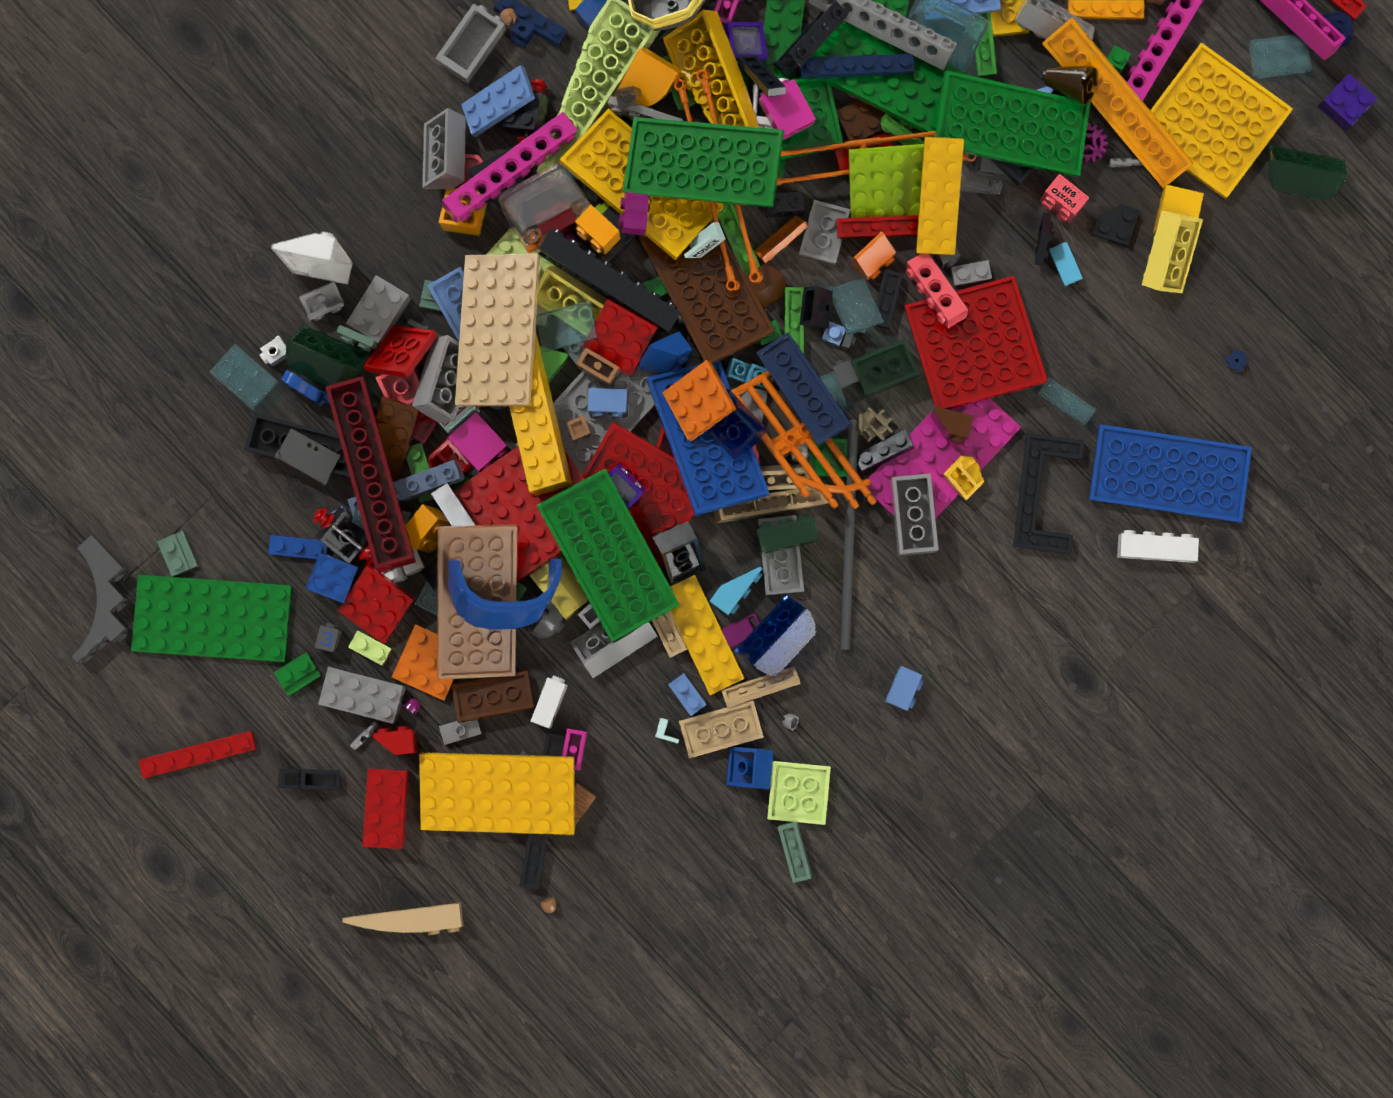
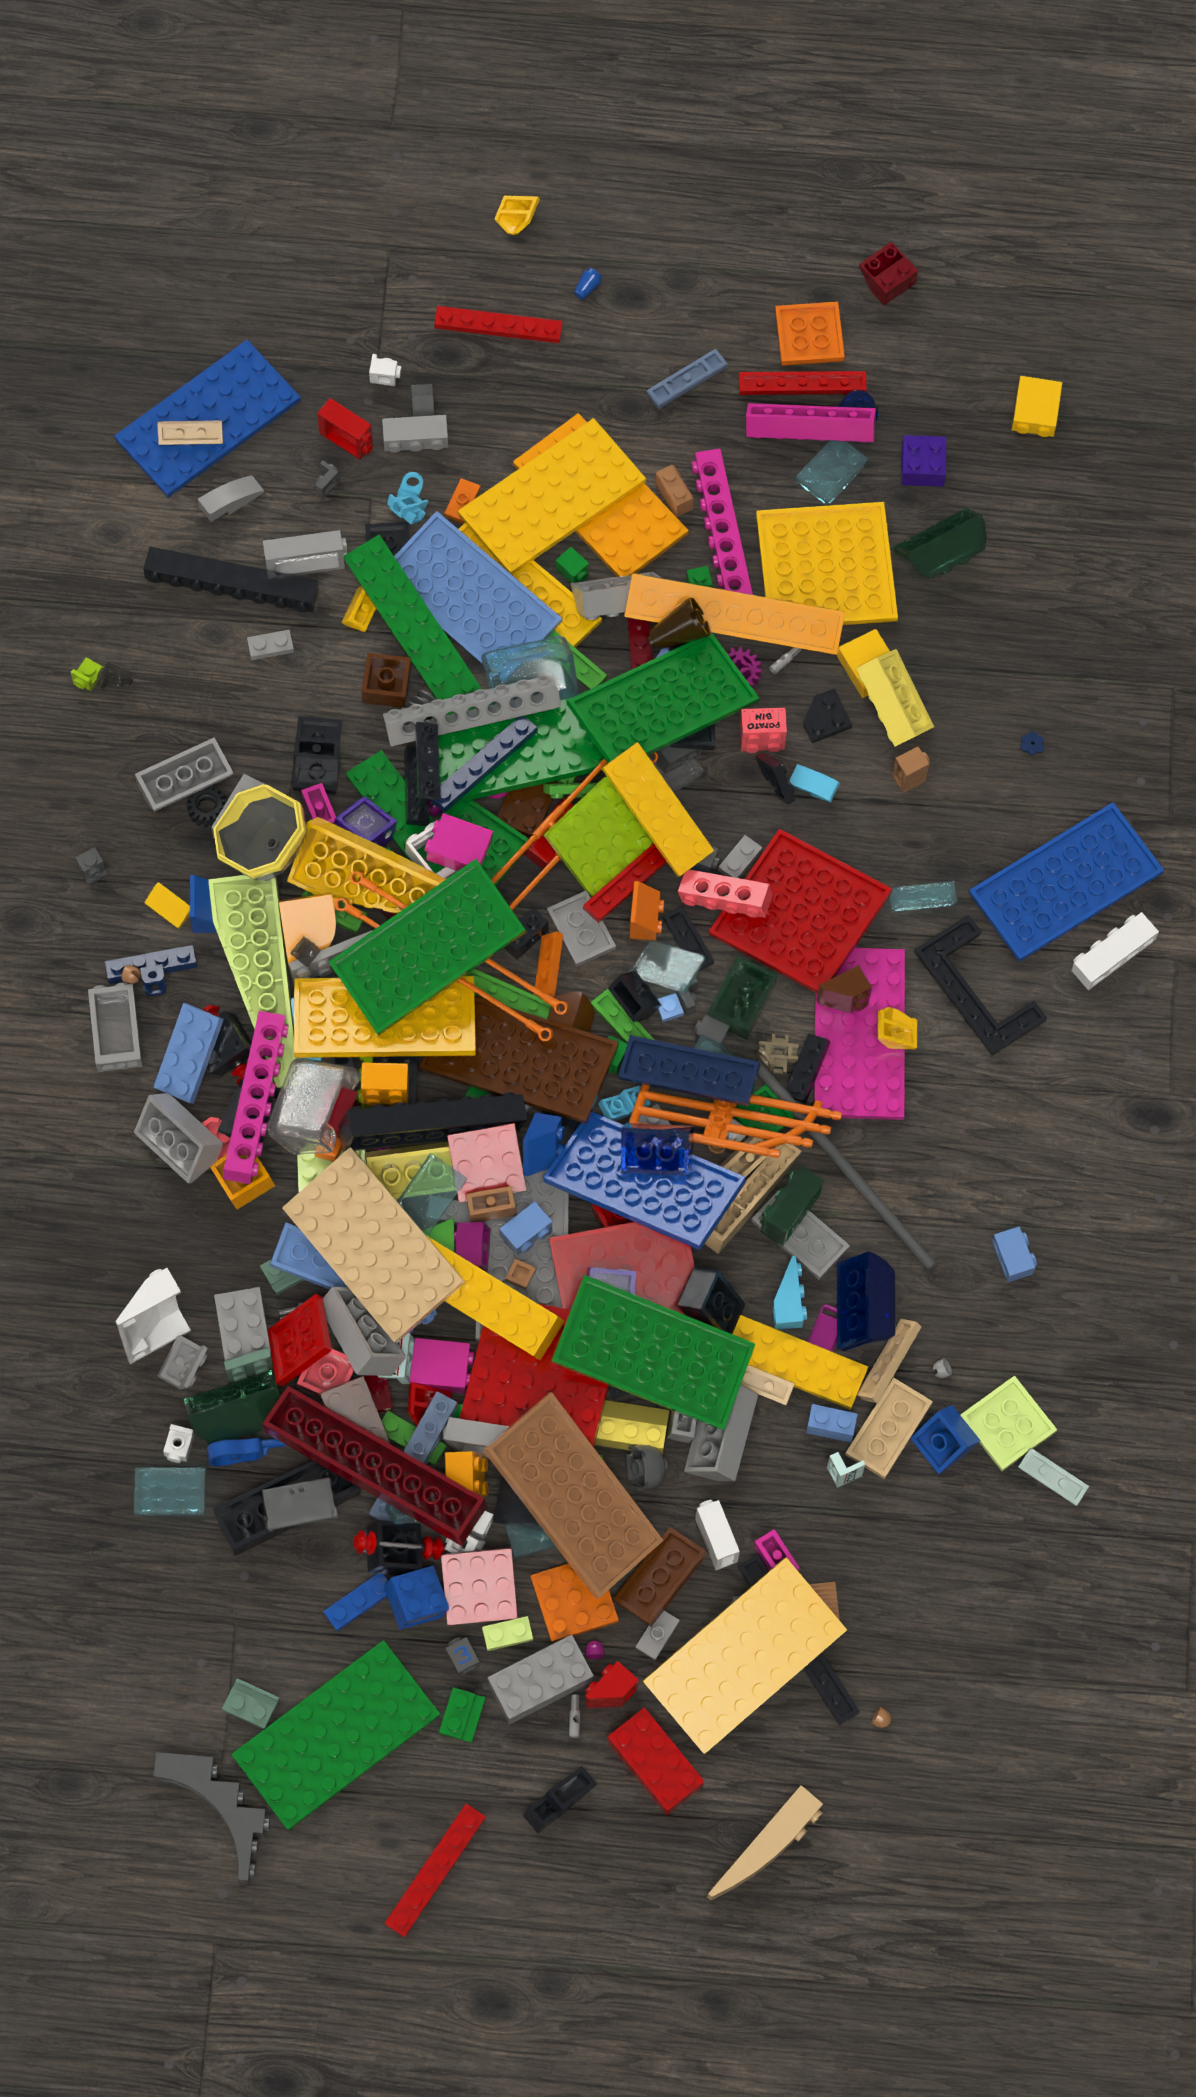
camera: 45 degrees left, 15 degrees down
blue piece [448,559,563,630] -> none
magenta brick [618,192,649,235] -> none
orange plate [662,360,736,441] -> none
light aqua panel [684,222,726,258] -> none
black plate [738,55,786,97] -> none
light grey brick [890,473,939,556] -> none
none -> magenta brick [454,1222,491,1272]
none -> dark red plate [627,617,653,670]
none -> medium nougat brick [892,747,930,793]

